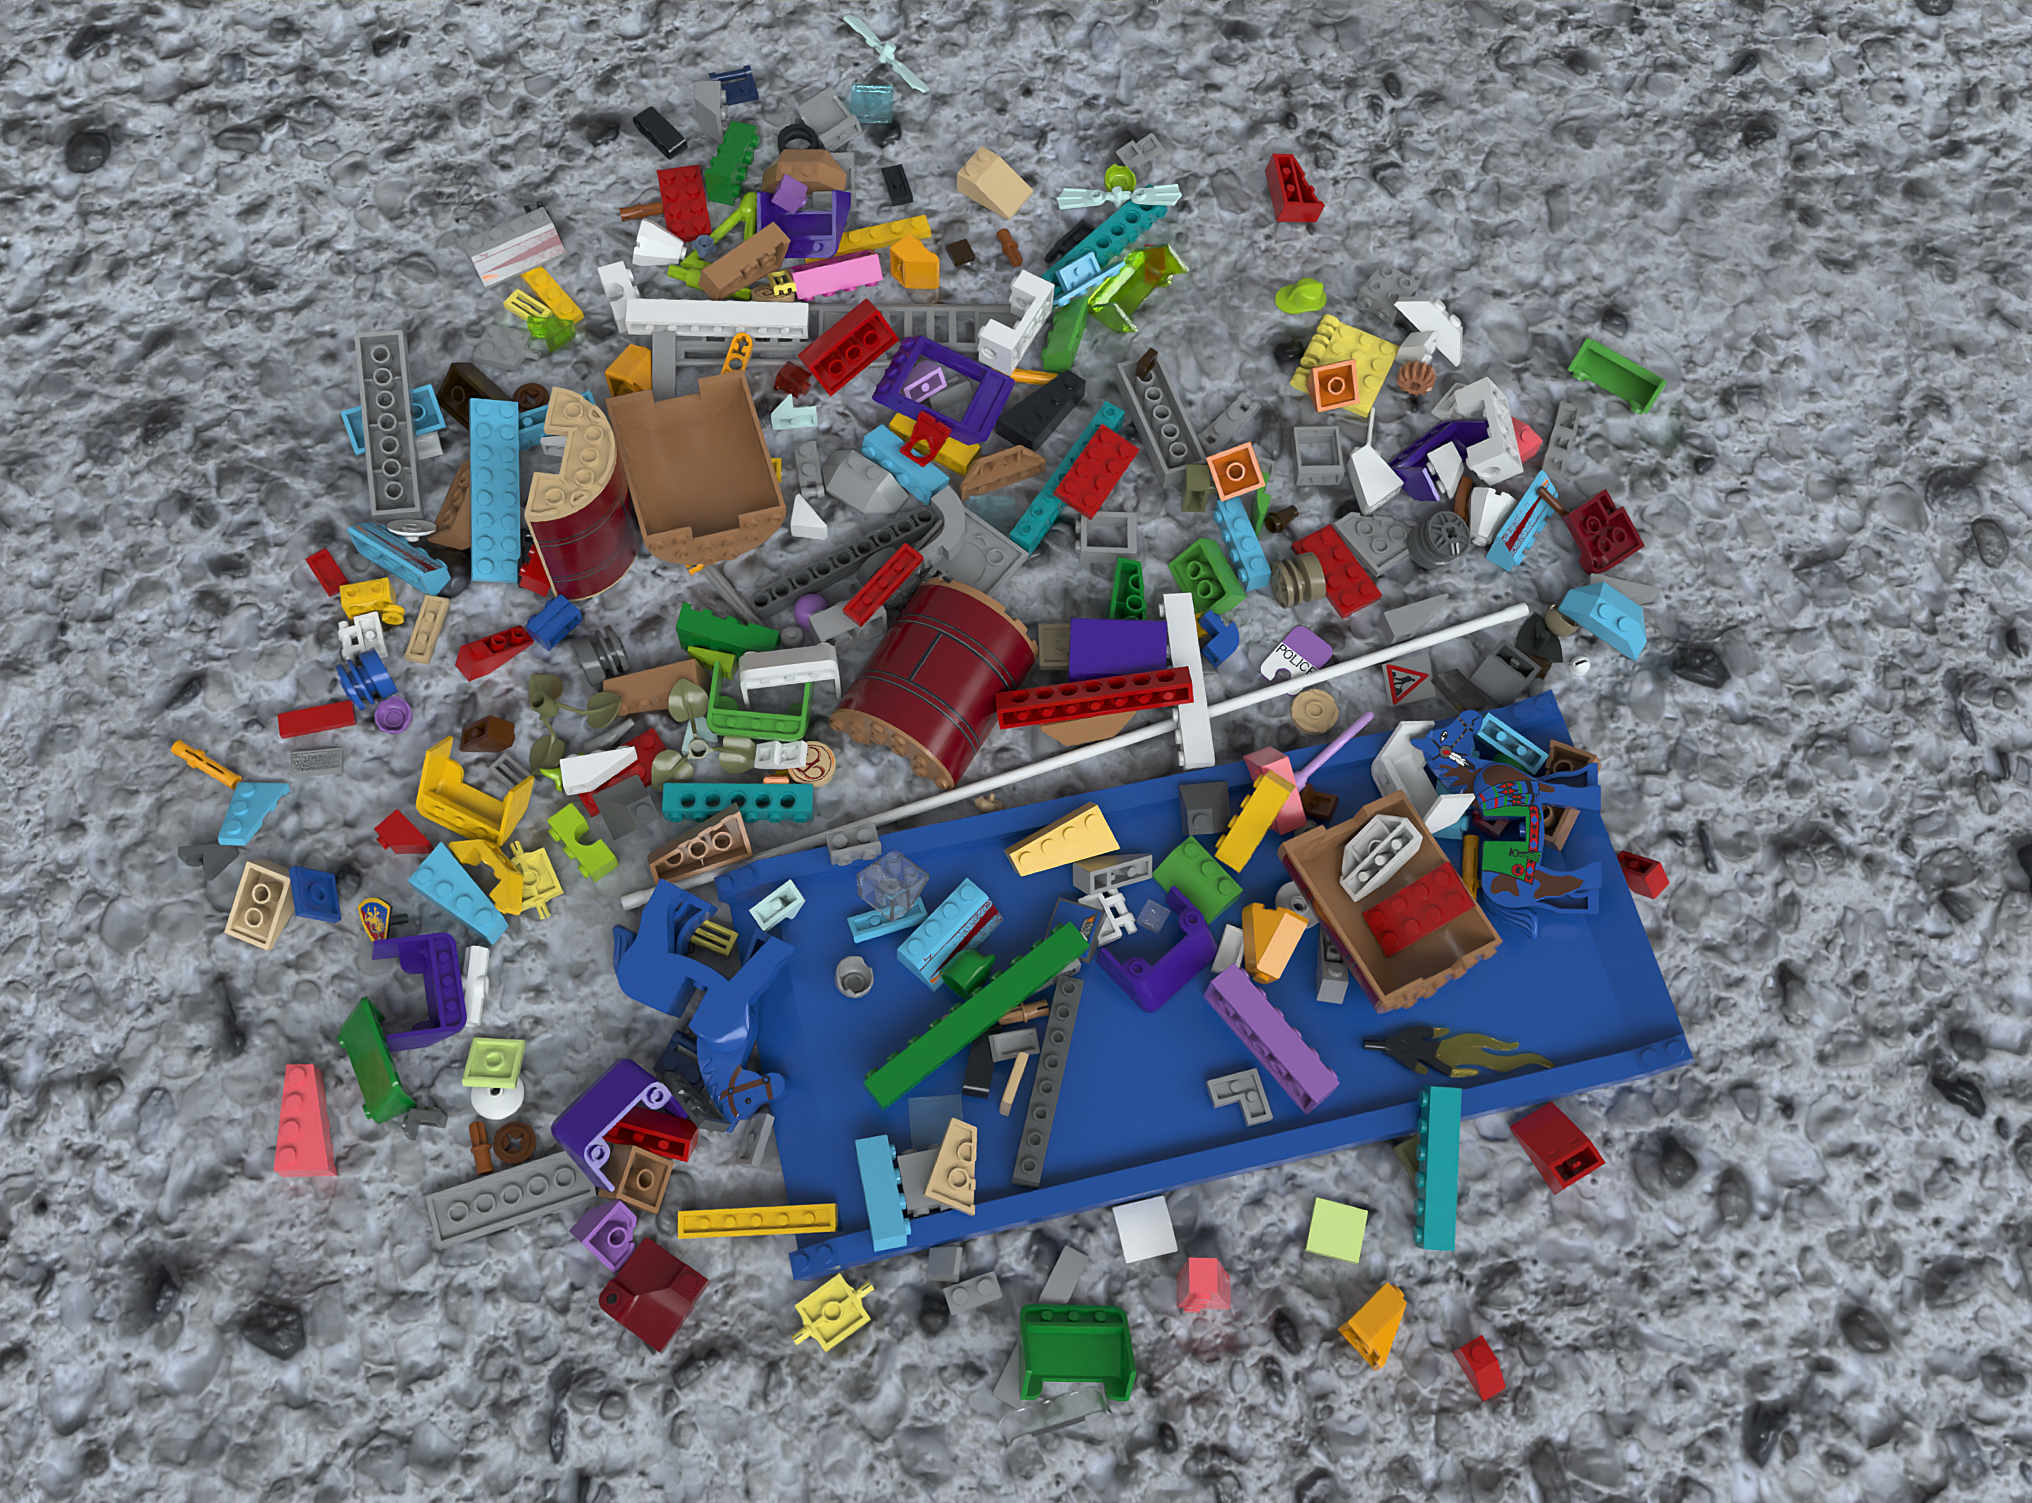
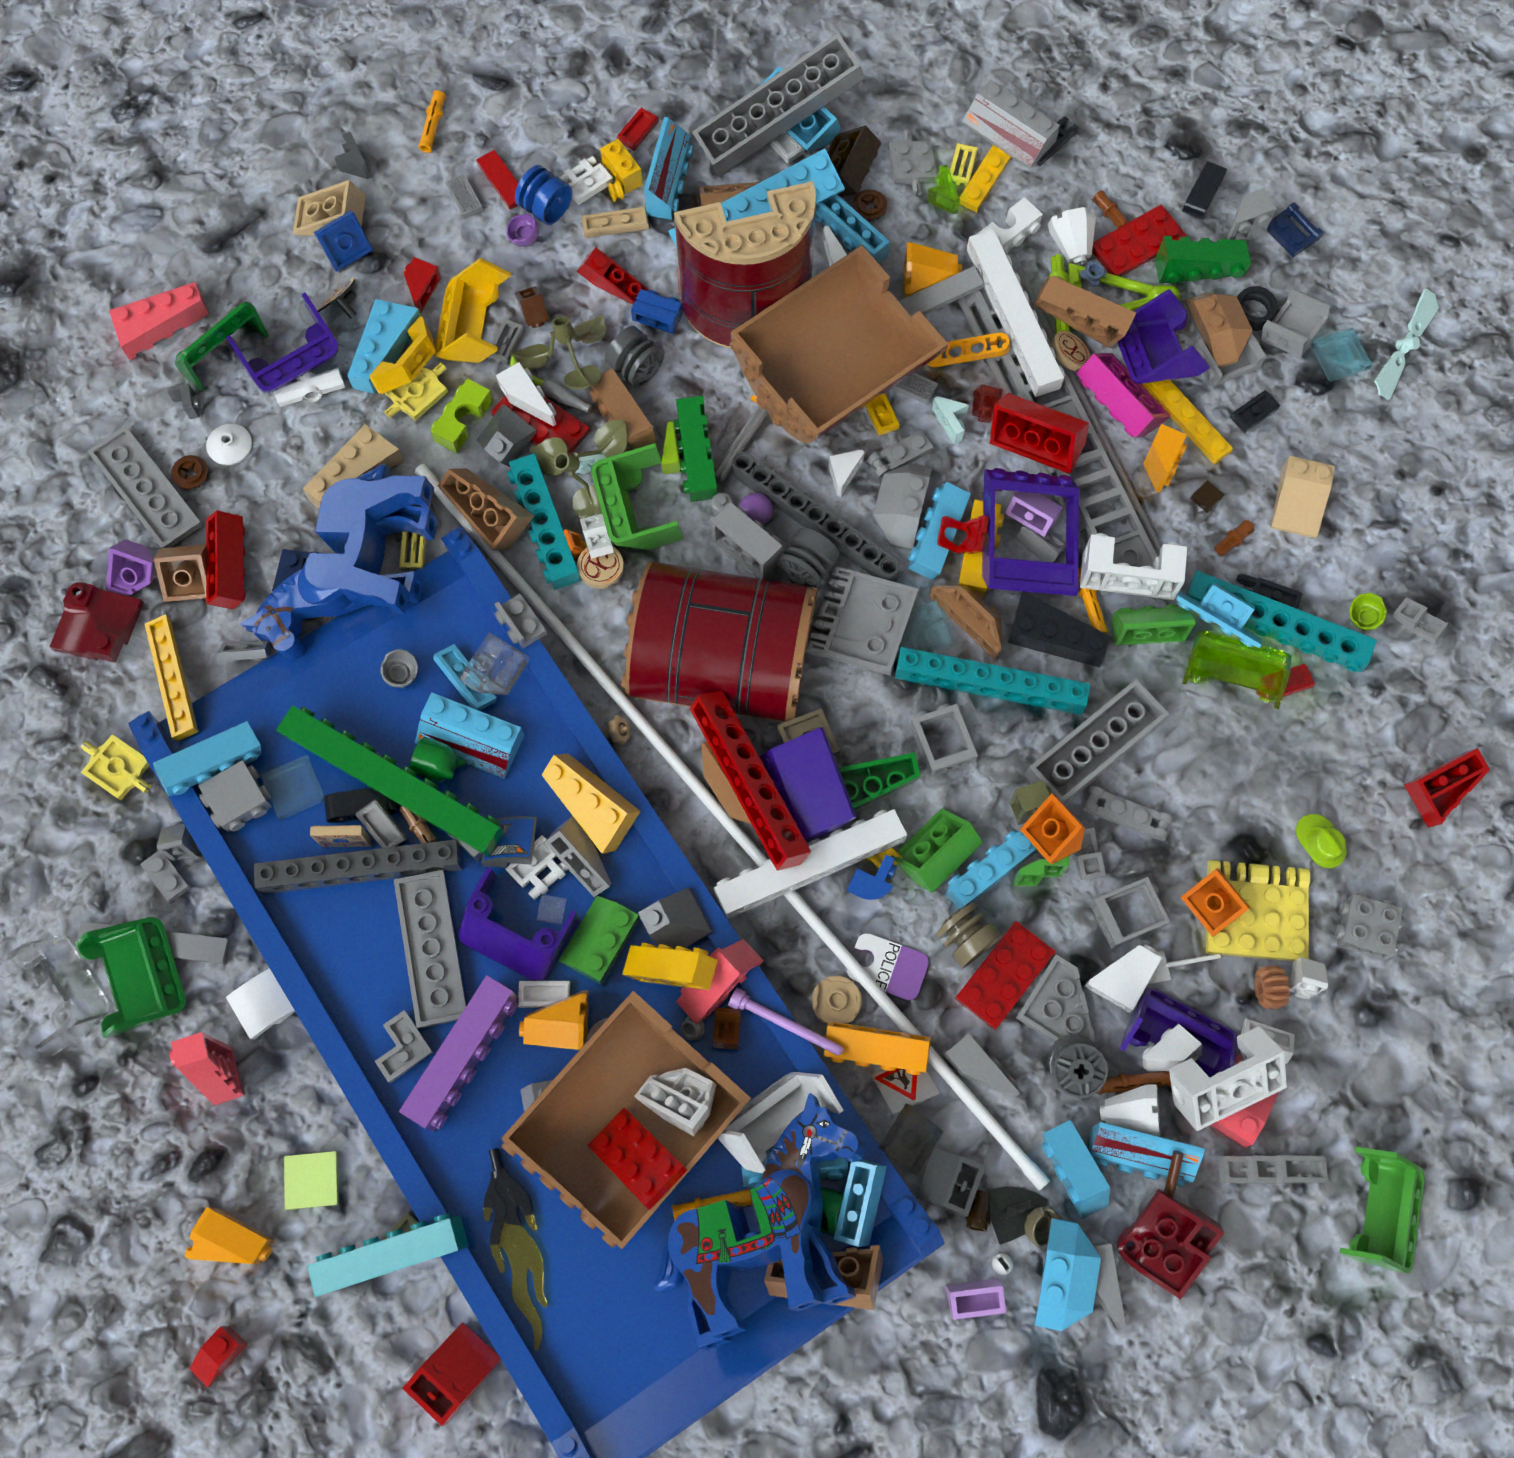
camera: 75 degrees right, 5 degrees up
medium azure wing [218,782,290,845] -> none
white dish [387,519,436,542] -> none
yellowish green tile [462,1037,526,1089] -> none
dark orange axle [469,1121,494,1176] -> none
dark purple windscreen [551,1058,688,1192] -> none
dark grey wing [661,1071,731,1133] -> none
white windscreen [739,643,842,710] -> none
light aqua slope [749,880,806,932] -> none
light yellow tile [767,269,797,295] -> none
medium lavender brick [771,174,808,214] -> none
red plate [842,543,924,627] -> none
light grey arch [919,485,966,569] -> none
tan wing [922,1117,977,1216] -> none
red plate [1053,424,1140,520] -> none
light aqua piece [1057,184,1182,210] -> none
dark brown tile [1136,347,1158,380] -> none
dark brown cone [1264,505,1299,534] -> none
white wedge [1394,296,1463,367] -> none
red slope [1617,850,1670,899] -> none
none -> tan wedge [303,424,404,509]
none -> light grey plate [394,870,467,1029]
none -> light orange brick [824,1021,932,1075]
none -> lavender brick [946,1278,1006,1320]
none -> medium azure wedge [1041,1120,1110,1219]

